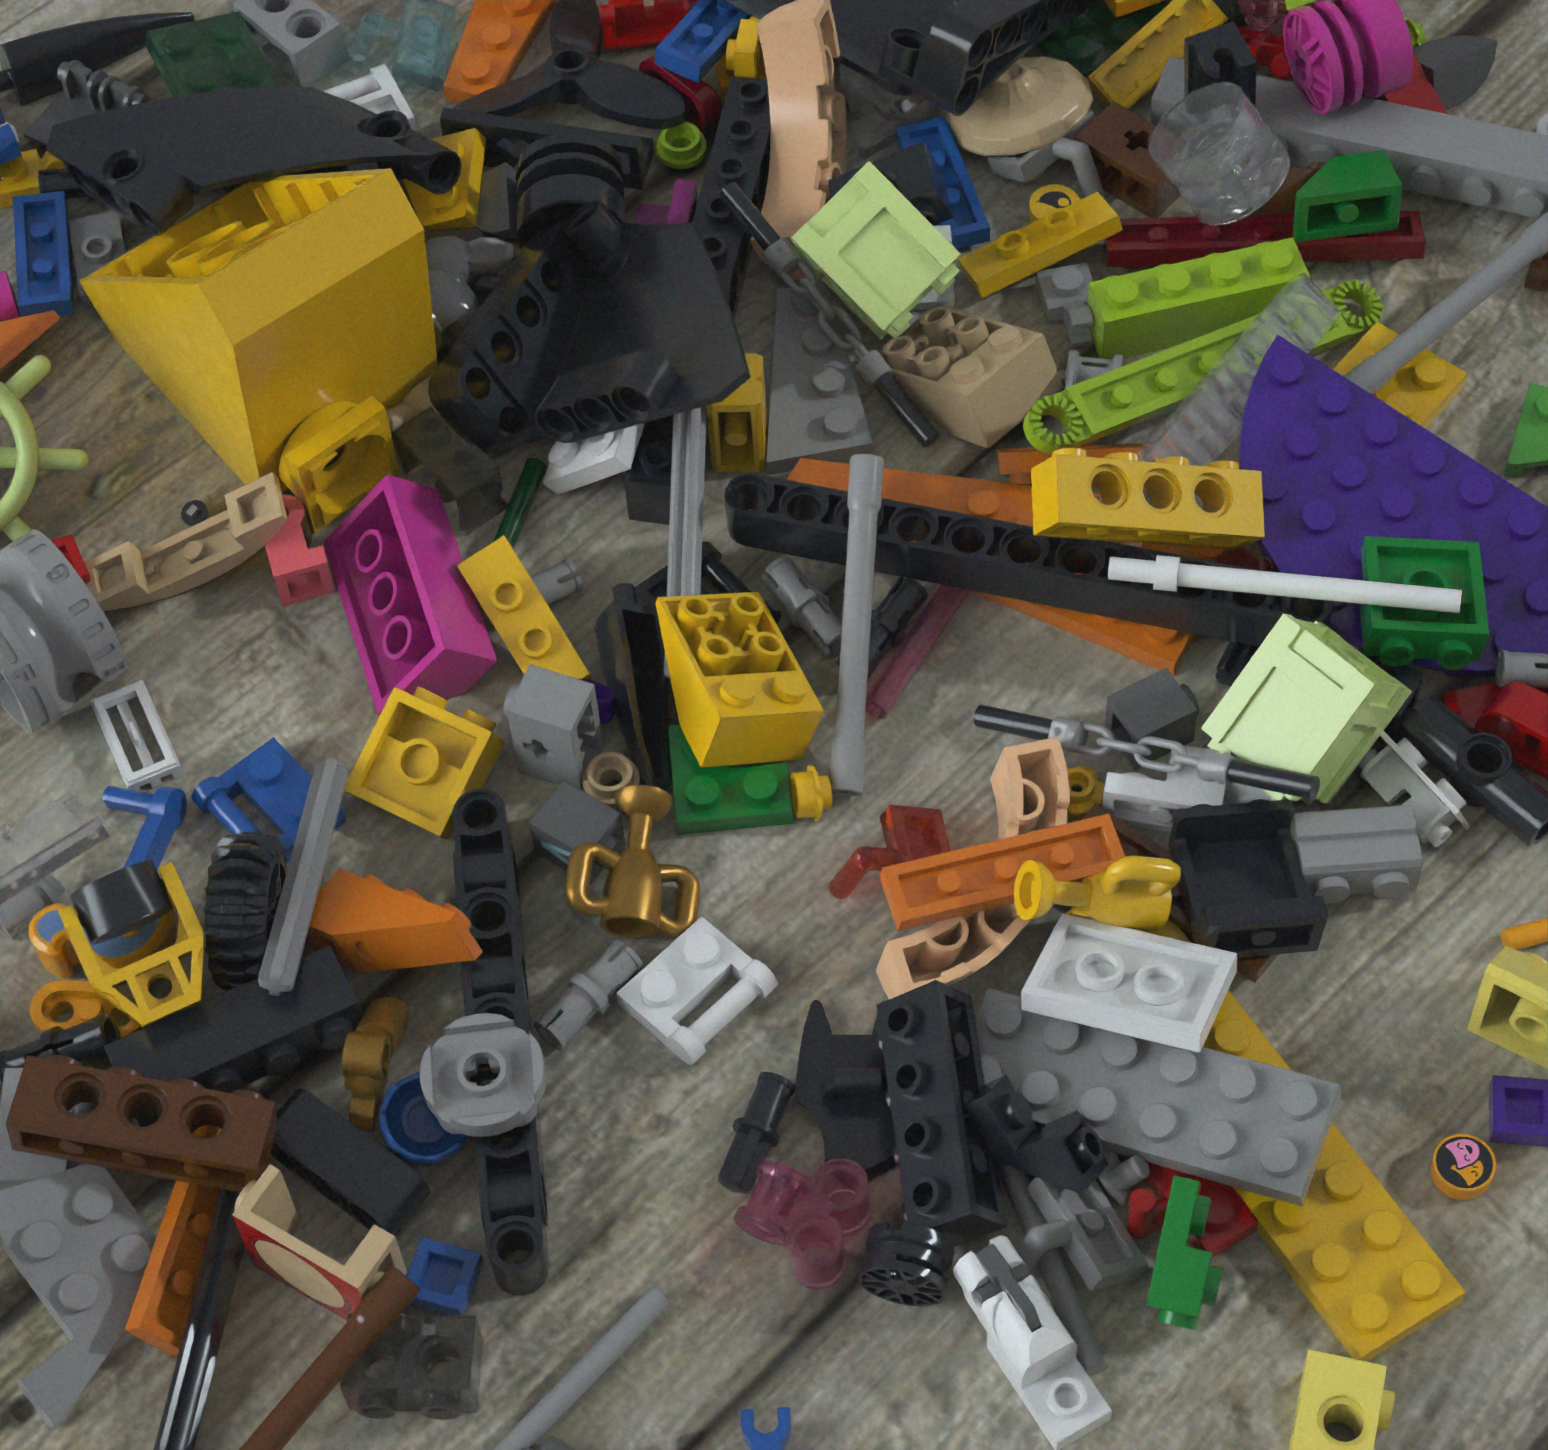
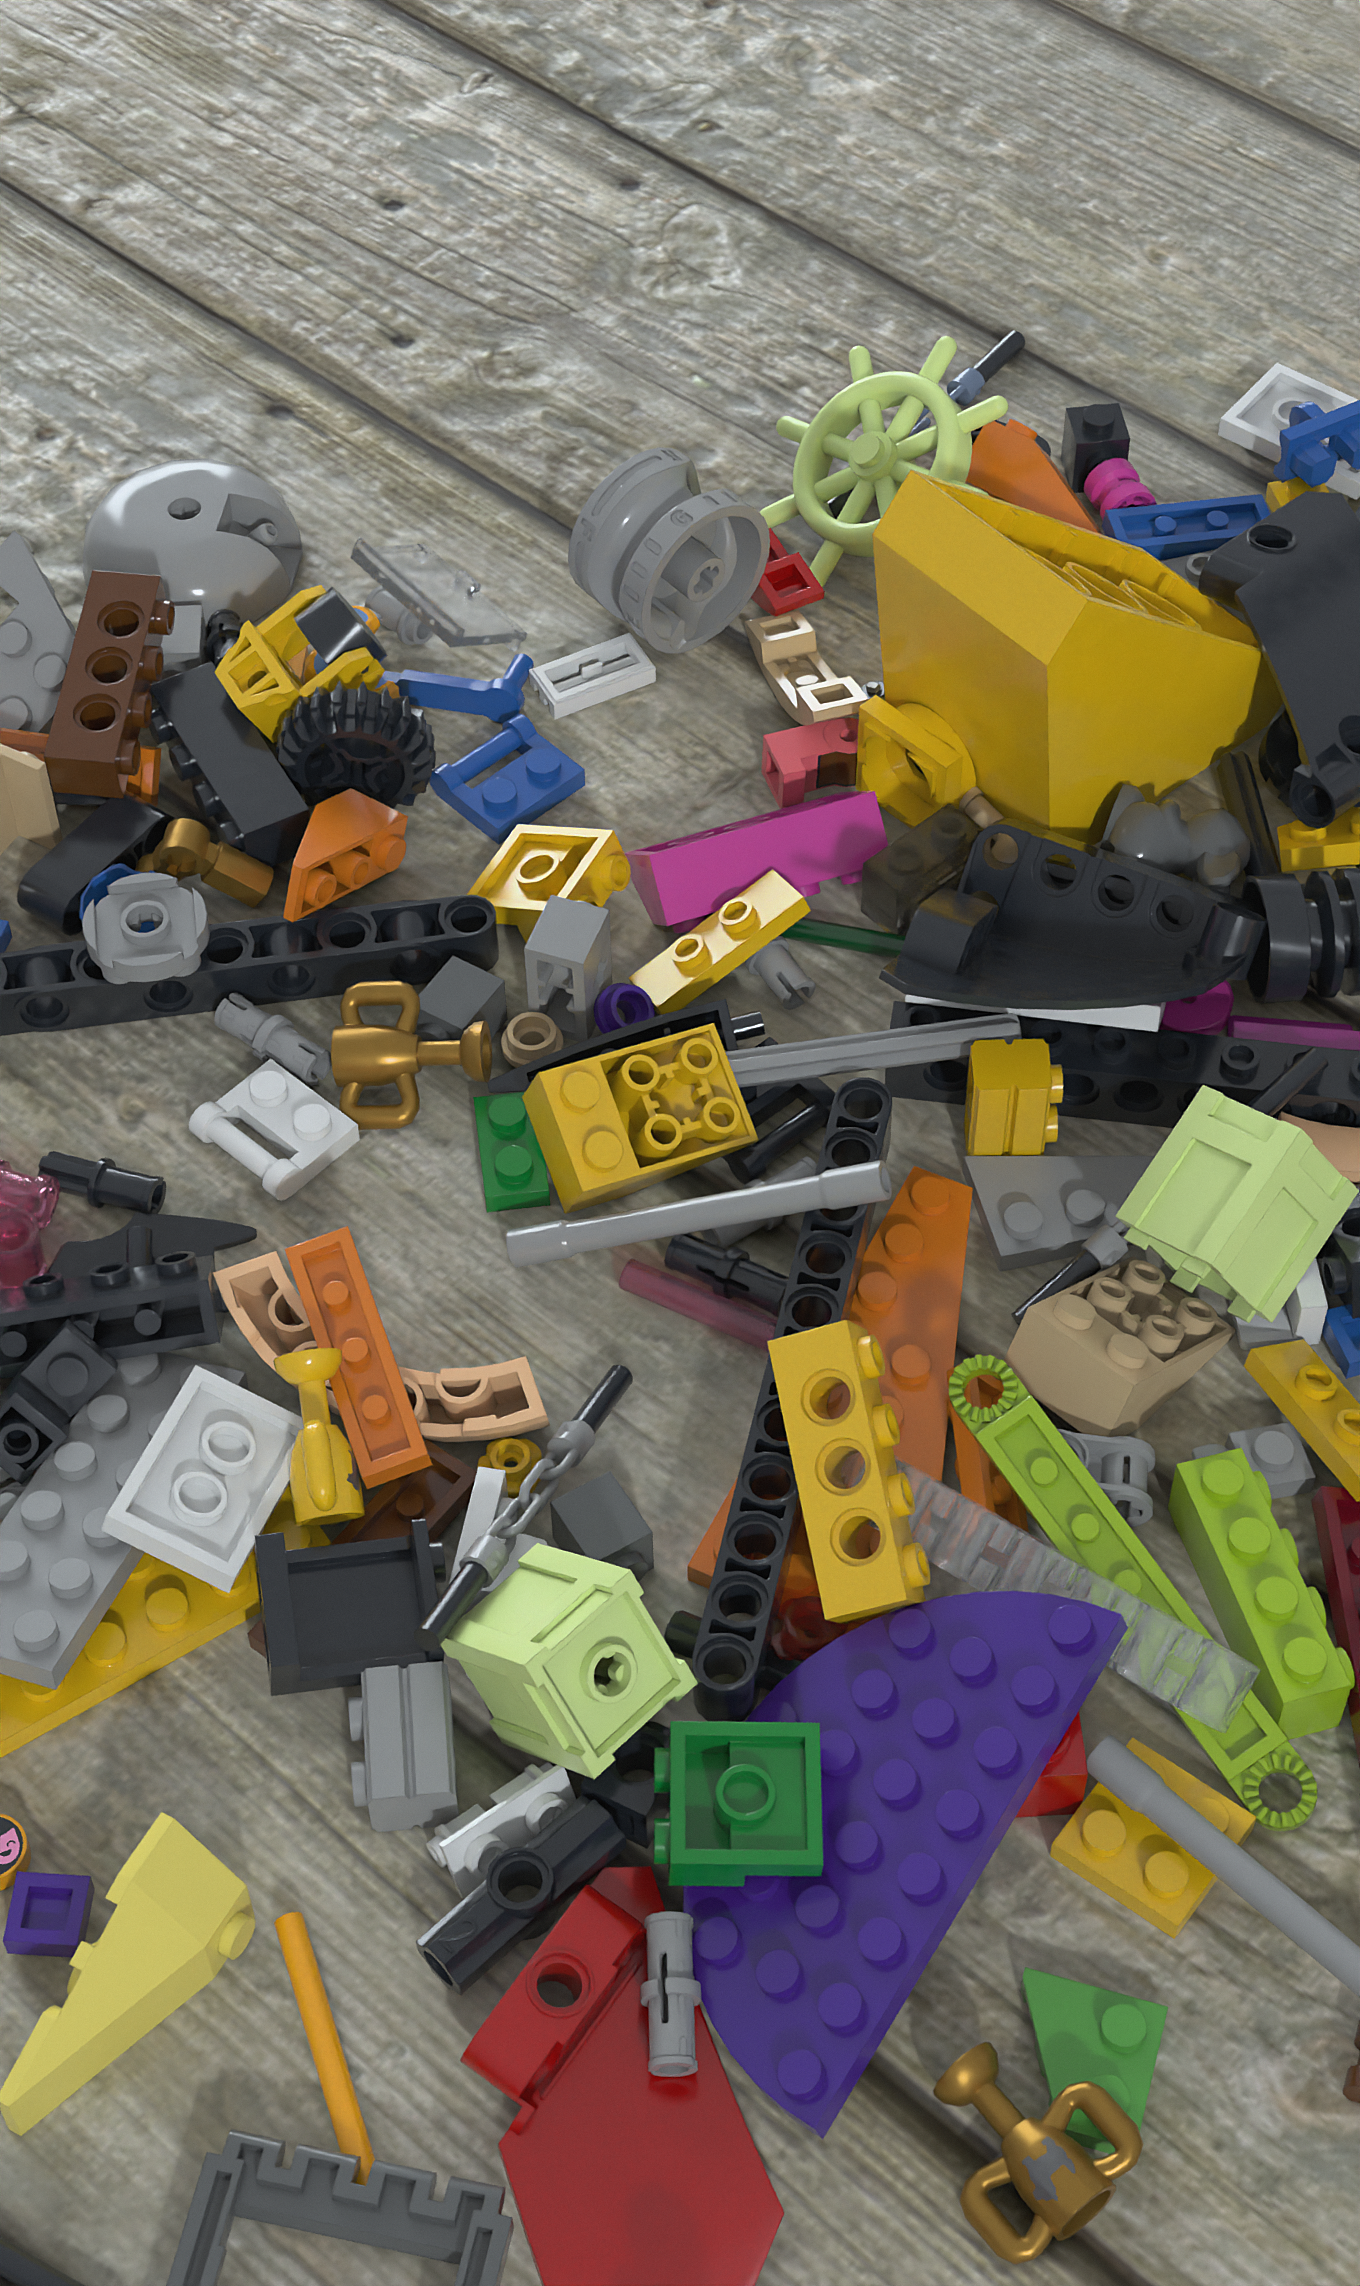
camera: 85 degrees right, 5 degrees down
light grey axle [258,758,349,996] -> none
yellow plate [790,765,832,823] -> none
clear red plate [828,804,951,899] -> none
white bar [1108,555,1462,613] -> none

